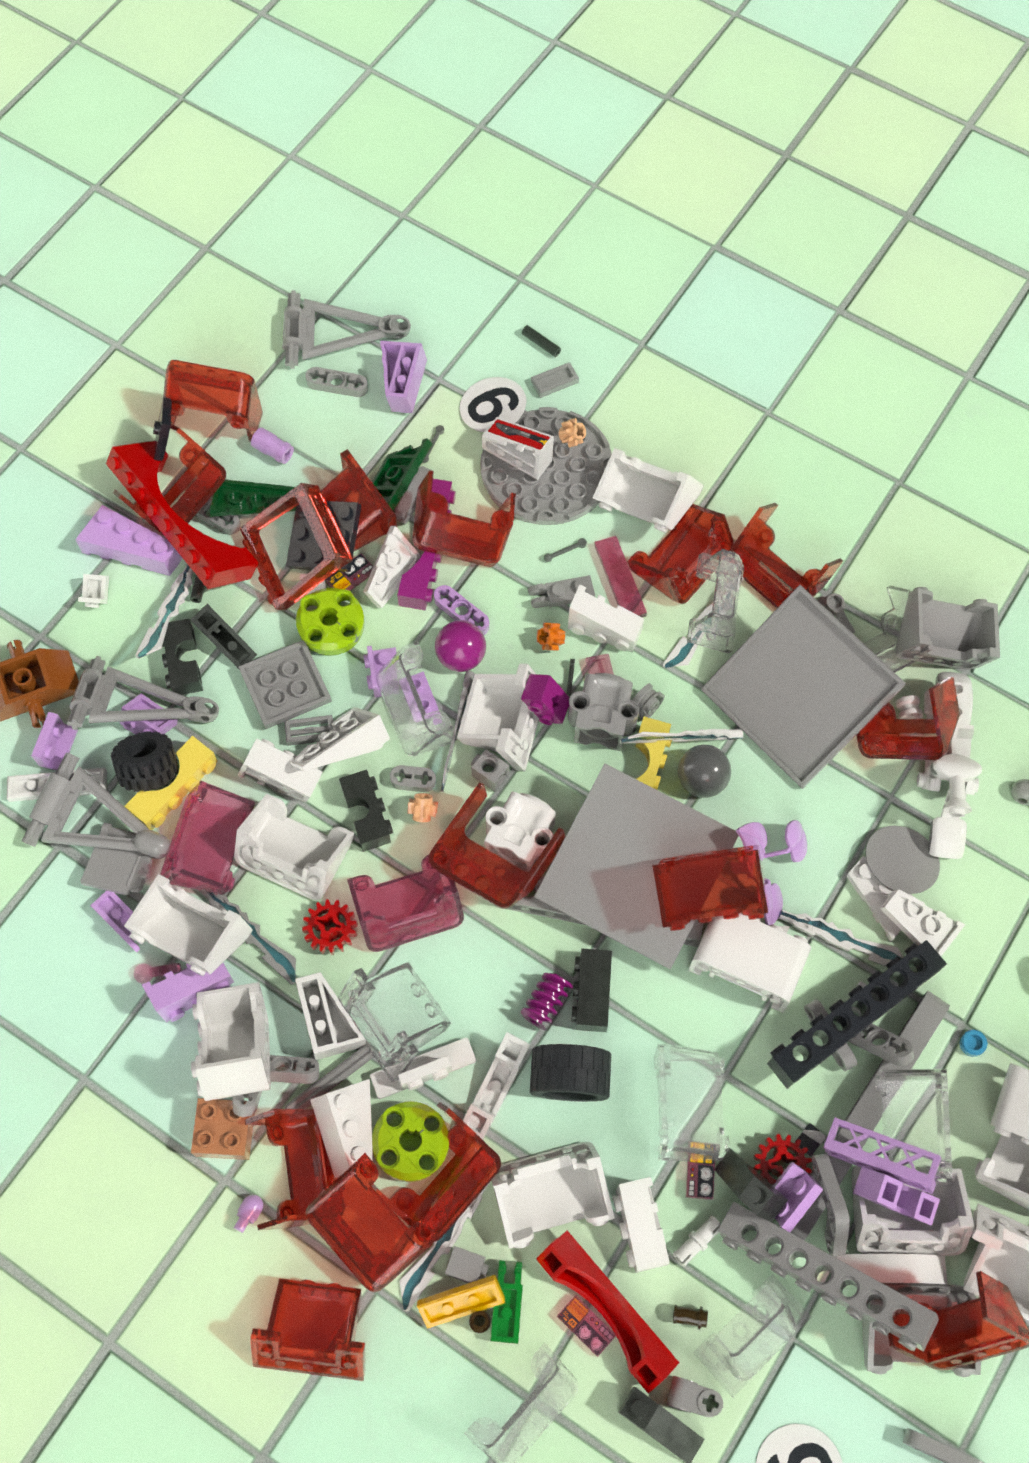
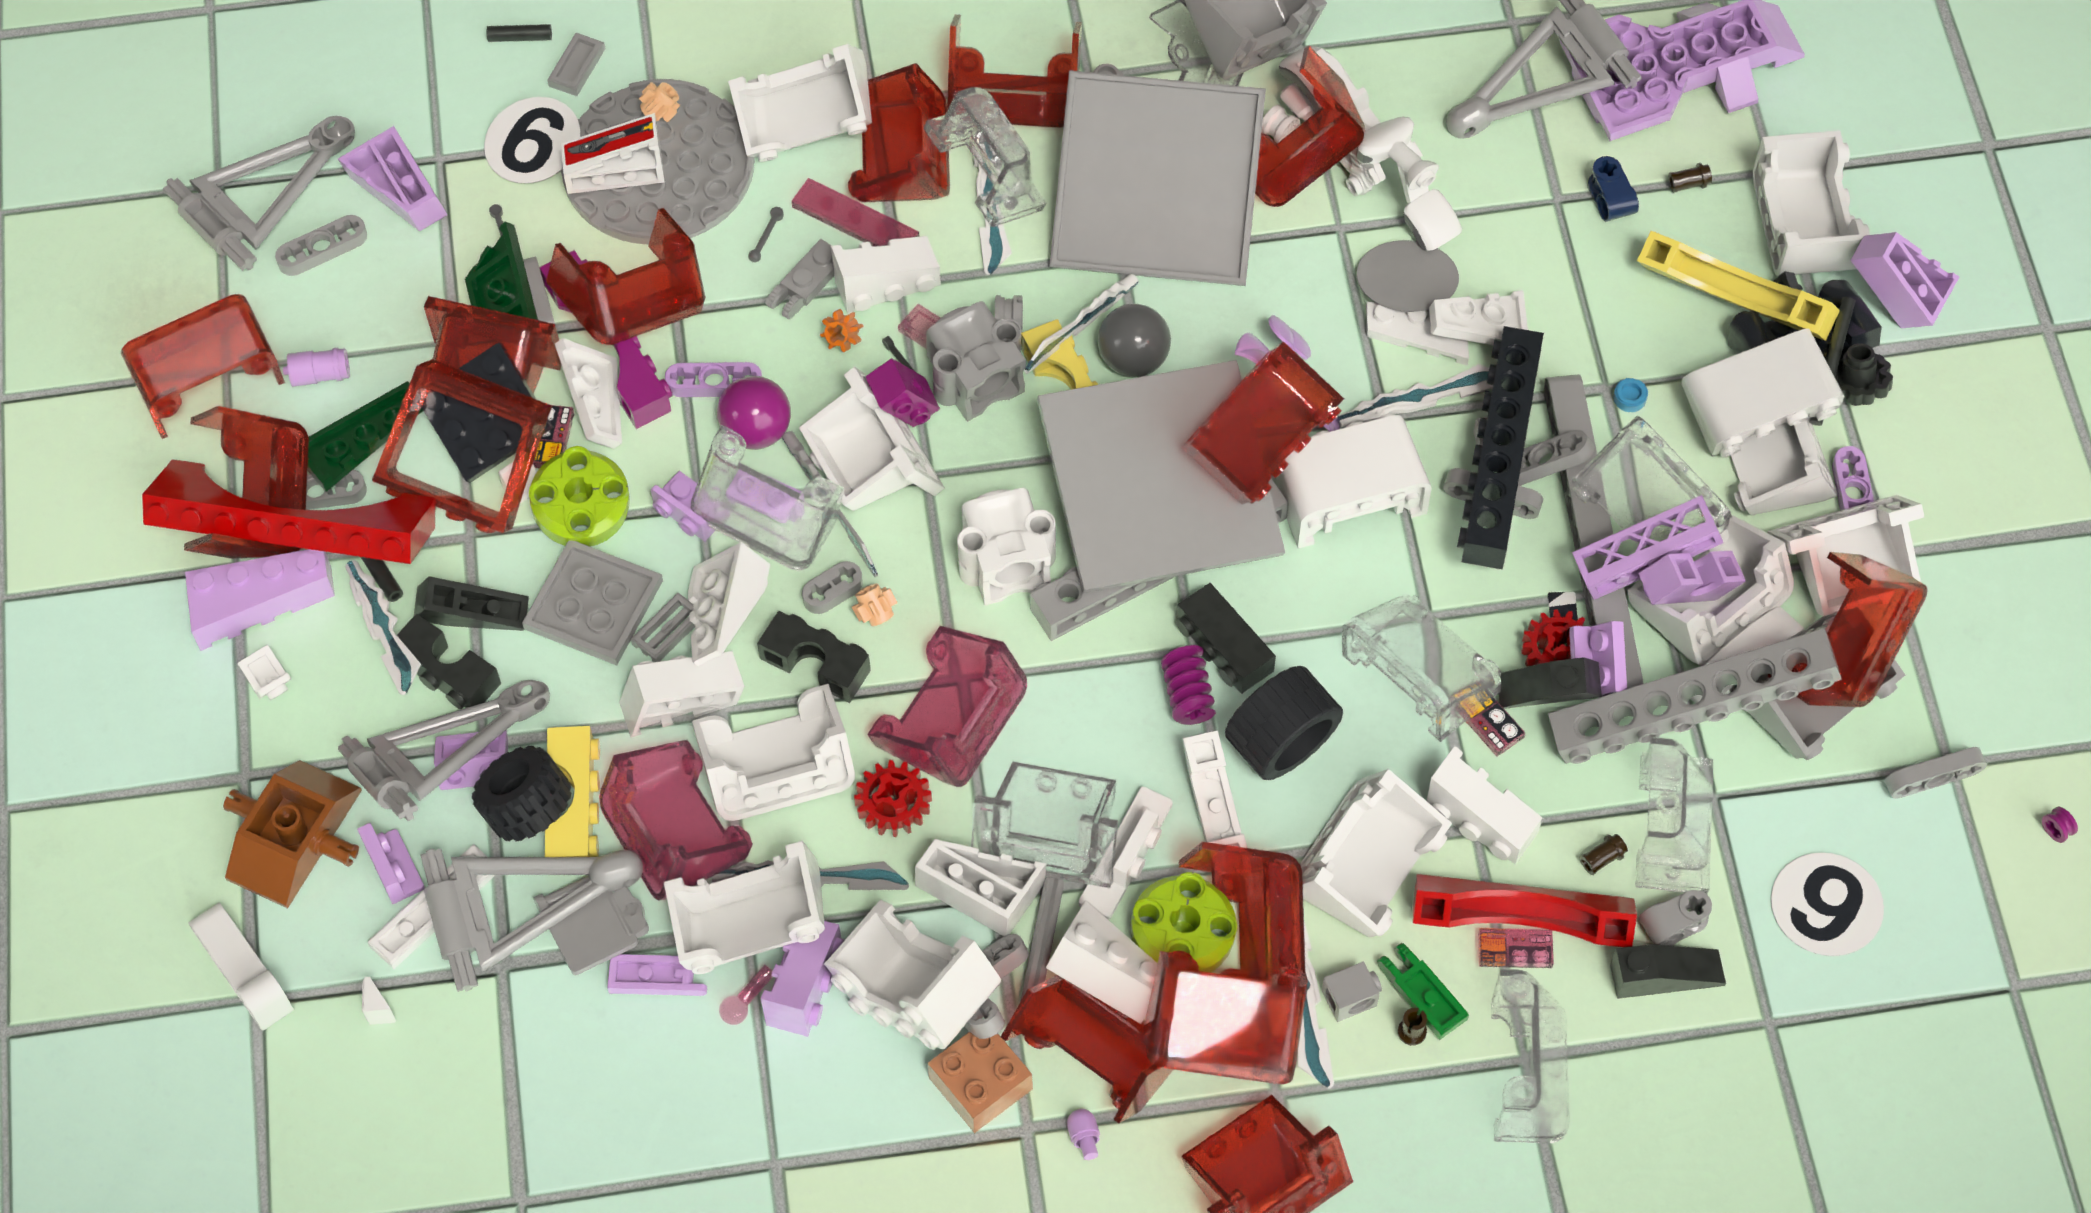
camera: 40 degrees left, 5 degrees down
black plate [153,397,172,461] -> none
yellow tile [417,1275,505,1329] -> none
clear red windscreen [428,782,565,909] -> none
light grey brick [471,749,509,792] -> none
white pin [672,1216,720,1267] -> none
light grey beam [812,1153,850,1257] -> none

